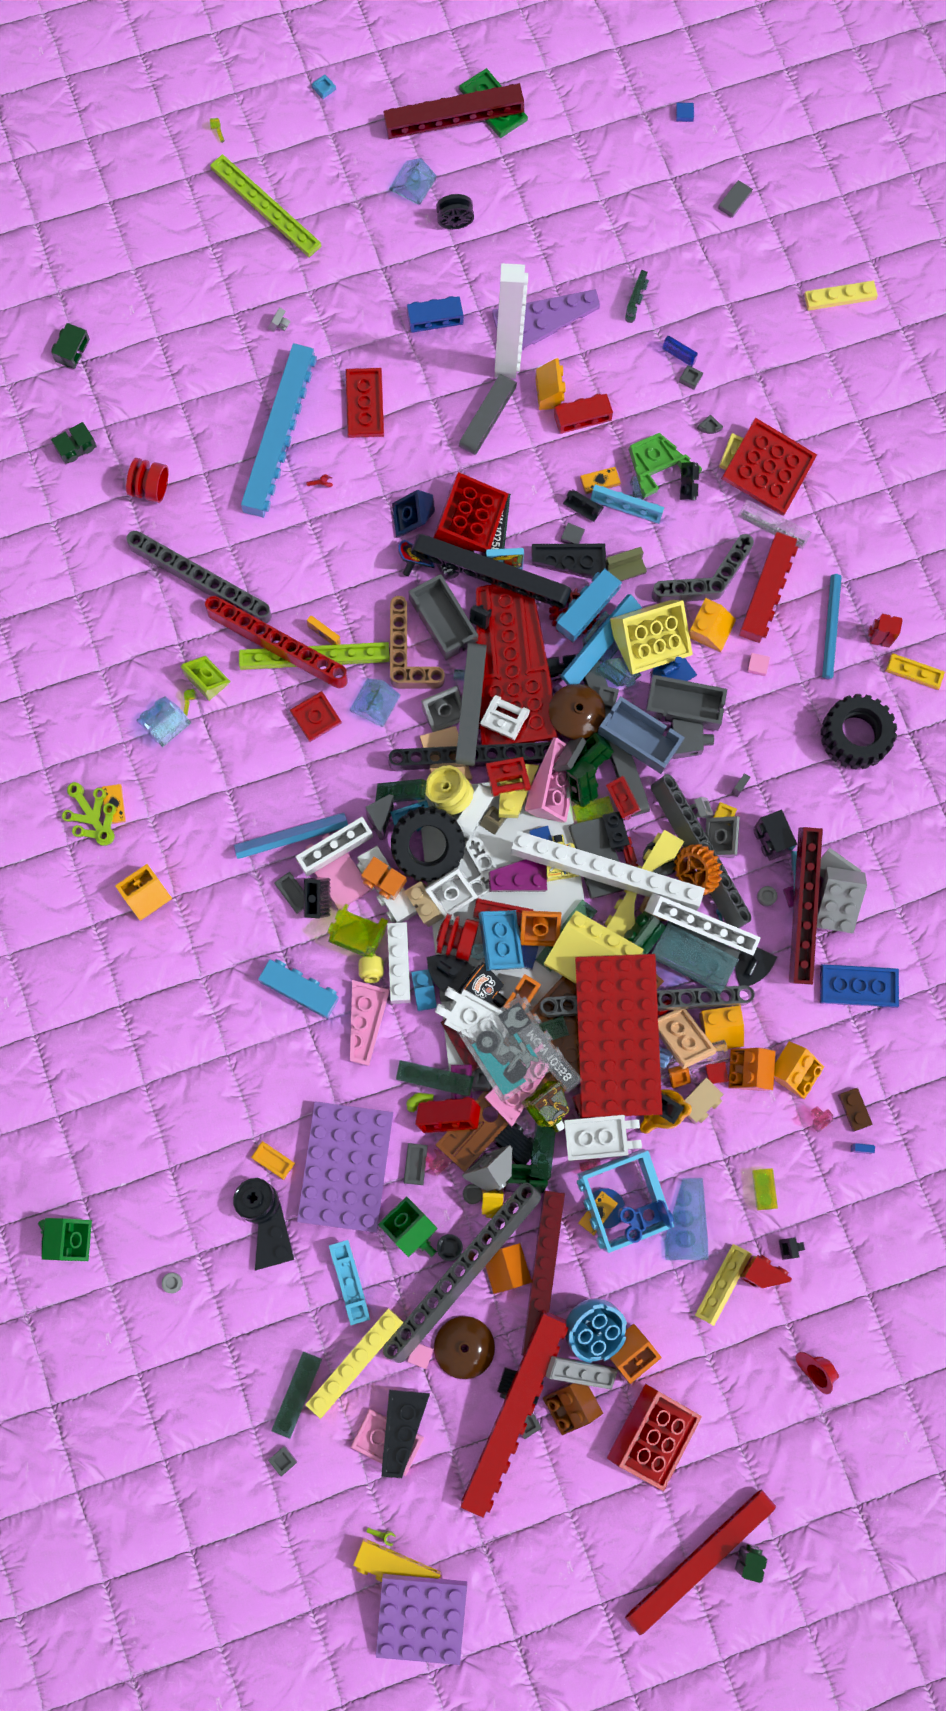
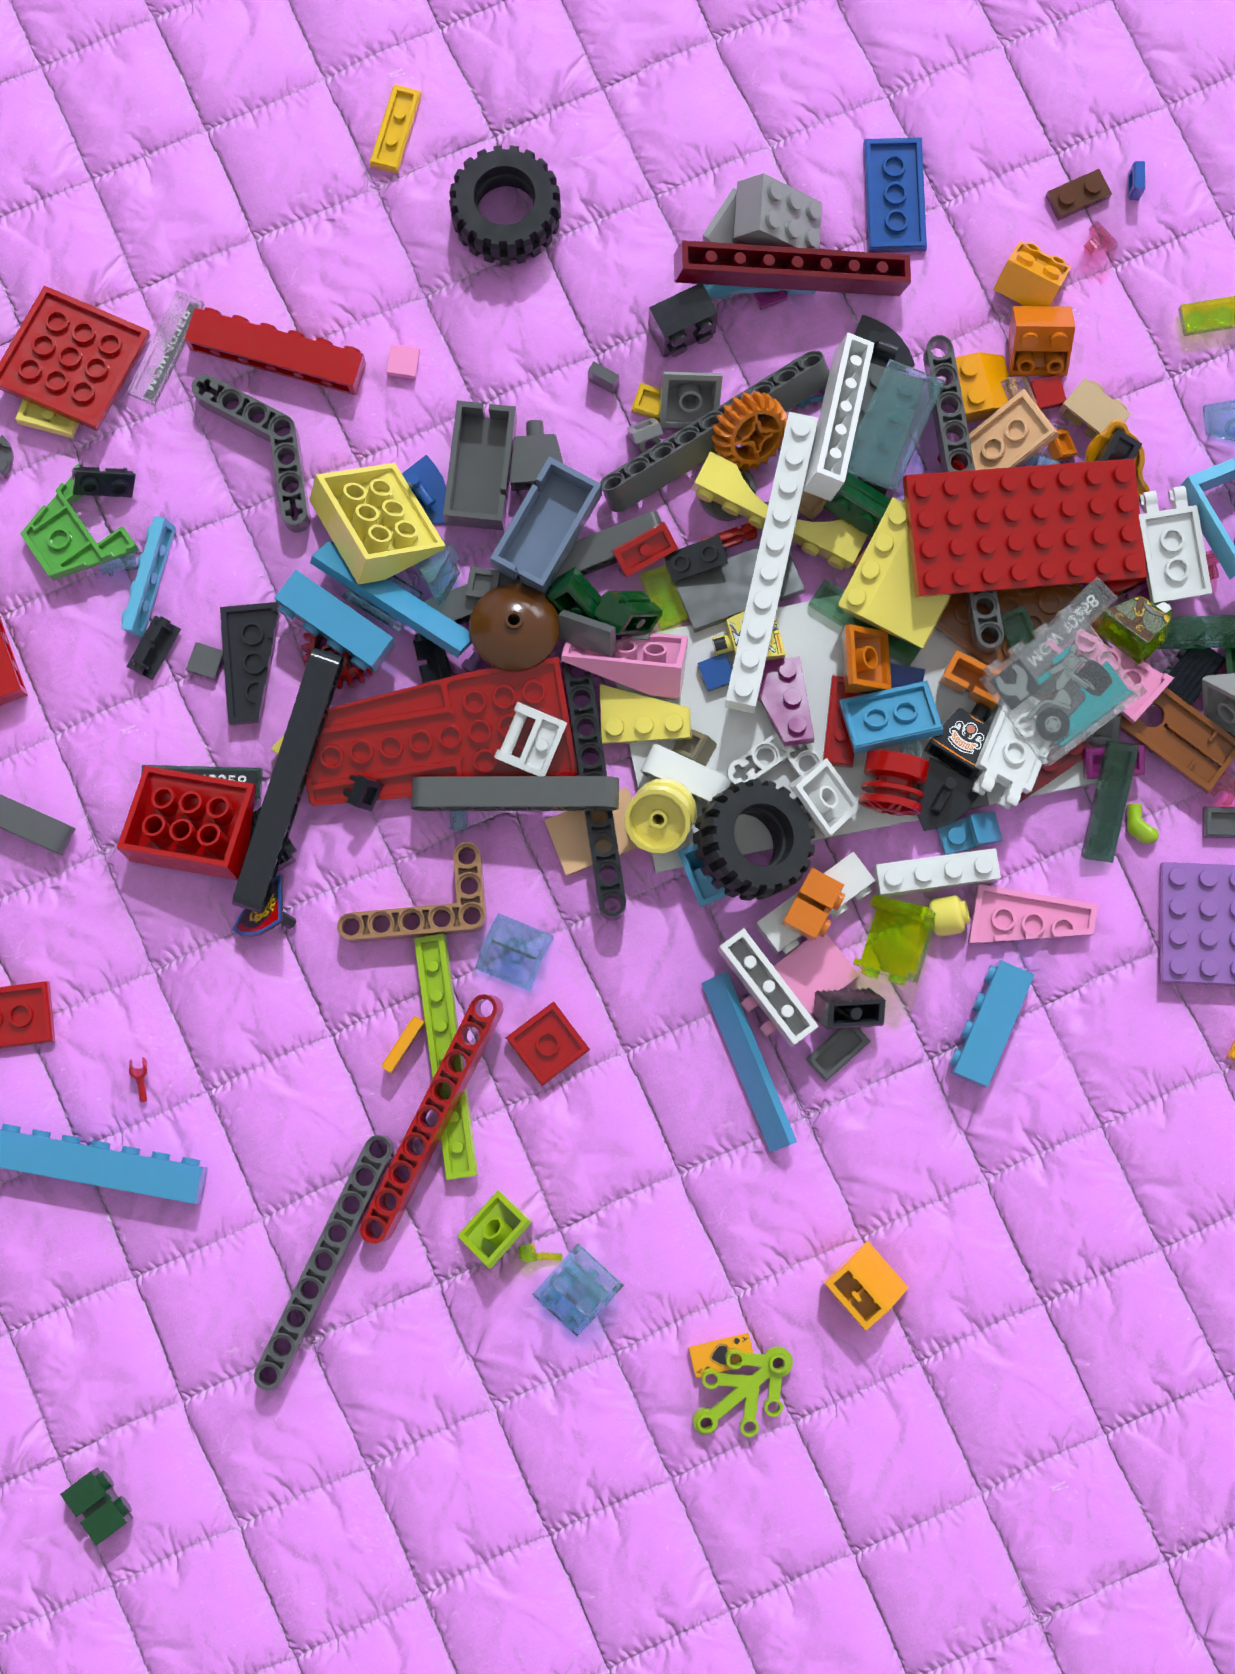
camera: 90 degrees left, 5 degrees up
red wheel [126,458,169,503] -> none
dark grey slope [366,794,394,840] -> none
clear green plate [375,779,427,802] -> none
dark blue slope [392,490,435,538] -> none
tan piece [405,881,444,927] -> none
dark grey piece [408,574,478,660] -> none
red brick [415,1097,481,1133] -> none
light grey slope [421,686,462,732] -> none
tile [486,548,524,570] -> none
red plate [486,757,531,797] -> none
light orange tile [580,467,621,494] -> none
olive panel [606,547,647,581] -> none
light orange slope [689,598,736,652] -> none
light grey tile [757,886,777,906] -> none
dark azure axle [822,574,842,679] -> none
red brick [867,613,903,648] -> none

